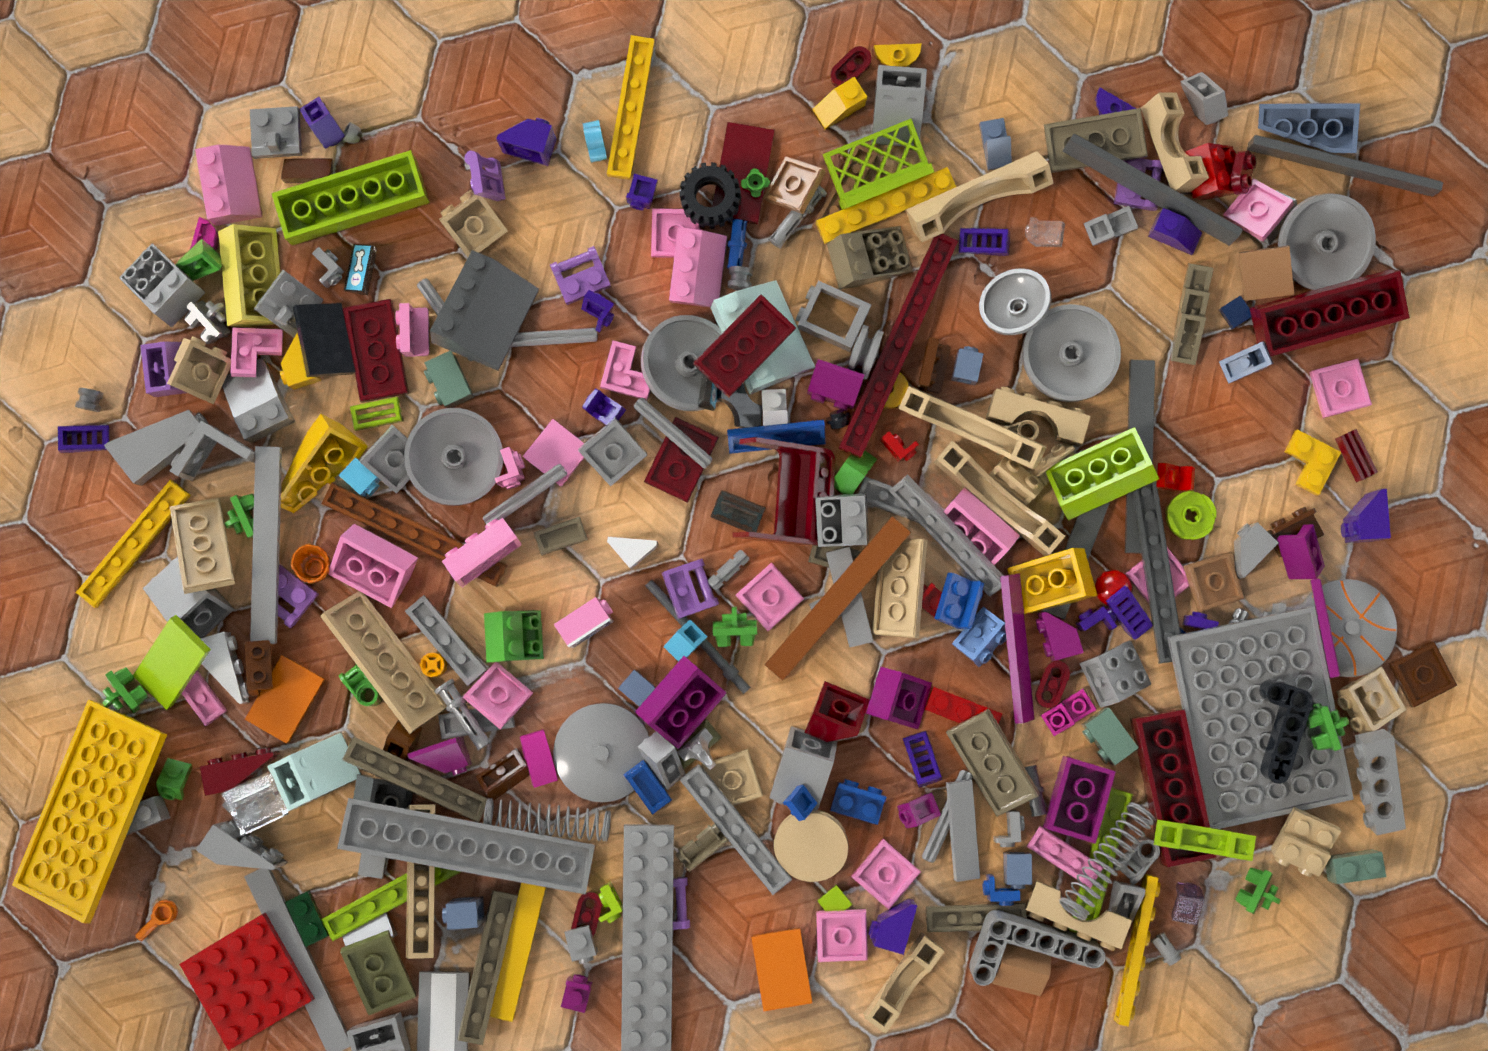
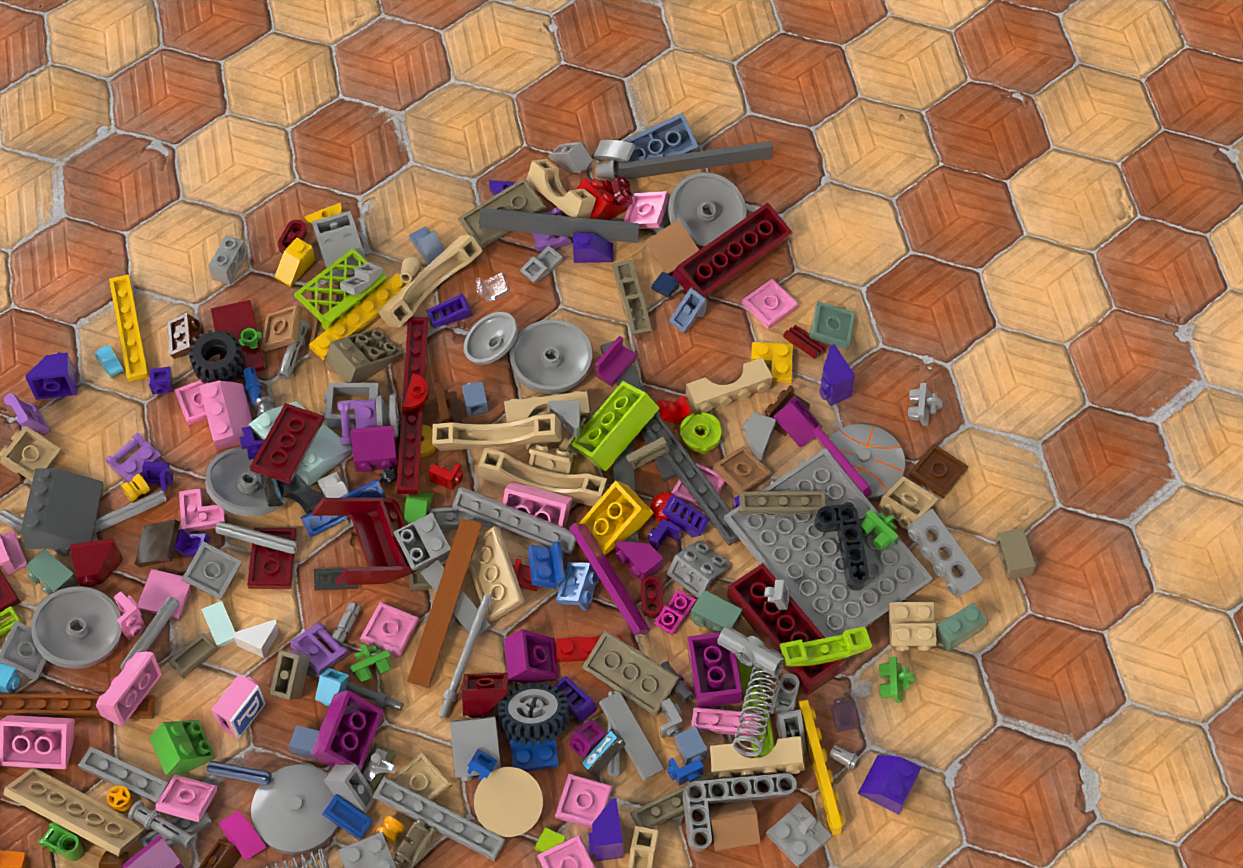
camera: 25 degrees left, 25 degrees down
none -> dark red slope [70,538,123,587]
none -> yellow wheel [120,474,150,503]
none -> dark brown tile [135,519,180,568]
none -> reddish brown bracket [167,313,201,359]
none -> light aqua tile [201,601,235,648]
none -> axle [207,761,272,785]
none -> light grey brick [208,235,247,285]
none -> dark purple bracket [239,426,264,460]
none -> dark tan brick [269,650,311,700]
none -> medium lavender plate [338,399,378,444]
none -> light grey slope [340,262,383,296]
none -> light orange wheel [376,816,405,845]
none -> tan cone [400,257,421,283]
none -> red plate [402,373,429,411]
none -> light grey bar [438,594,492,719]
none -> black wheel [498,682,569,746]
none -> light grey slope [547,400,581,439]
none -> slope [581,729,626,777]
none -> light grey slope [593,140,635,163]
none -> magenta panel [595,336,637,387]
none -> light grey piece [596,160,617,180]
none -> dark tan tile [626,437,670,469]
none -> tan arch [686,358,772,414]
none -> light grey piece [717,626,784,676]
none -> dark tan tile [739,491,827,514]
none -> light grey tile [764,580,790,610]
none -> light grey hinge [766,803,832,868]
none -> sand green tile [809,301,856,350]
none -> dark purple slope [858,755,921,815]
none -> light grey hips [908,383,943,426]
none -> dark tan brick [995,528,1037,580]

